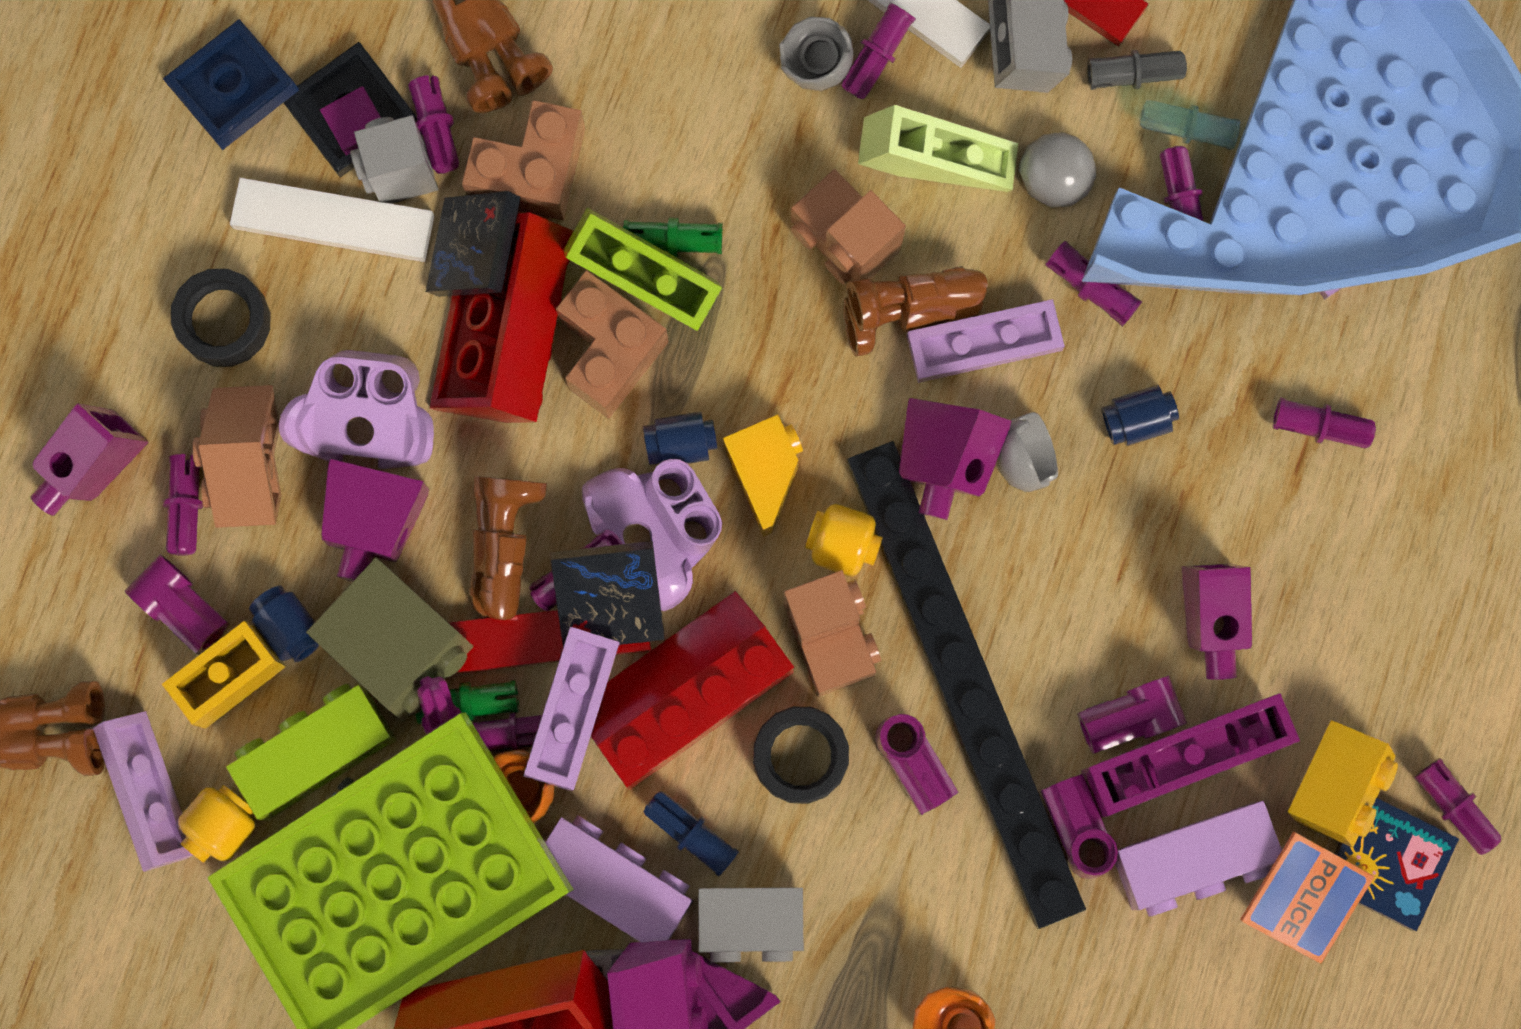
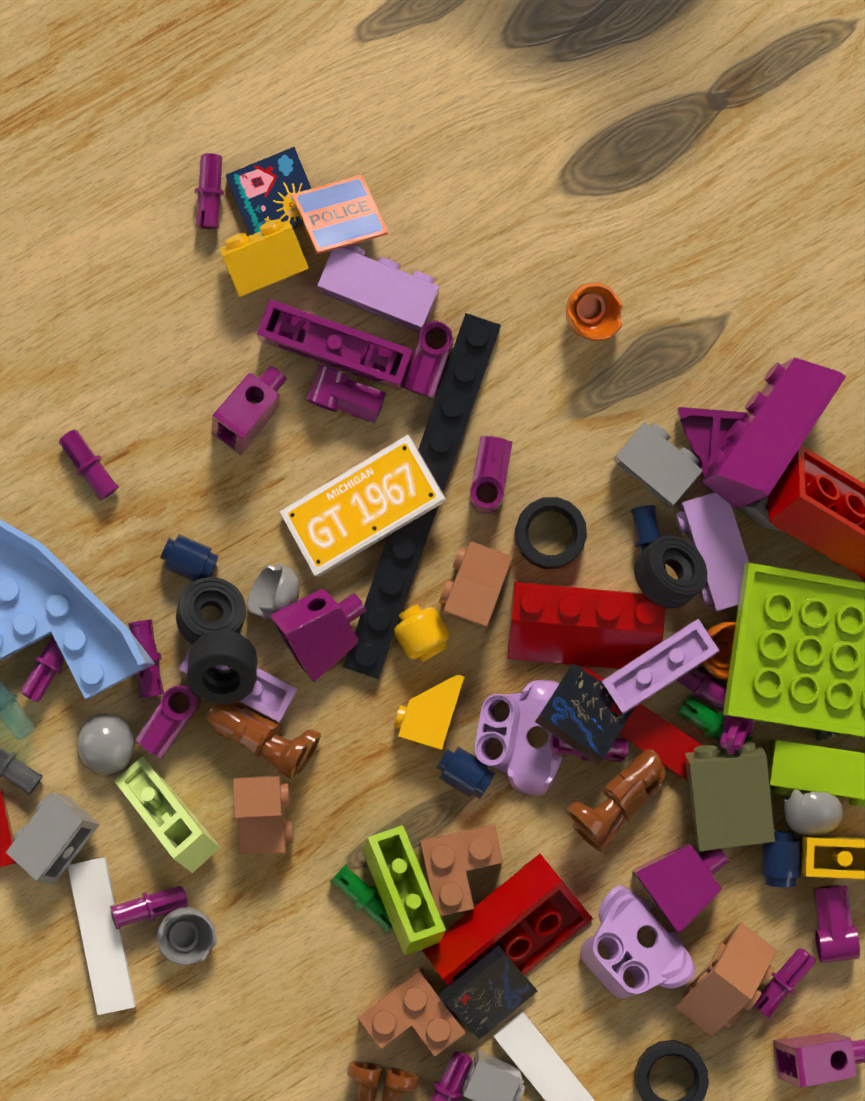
camera: 140 degrees left, 5 degrees up
none -> magenta piece [135,685,200,759]
none -> black tyre [176,577,246,645]
none -> black tyre [187,630,258,704]
none -> yellow tile [279,435,447,577]
none -> black tyre [634,535,707,608]
none -> light grey hair [784,790,843,836]

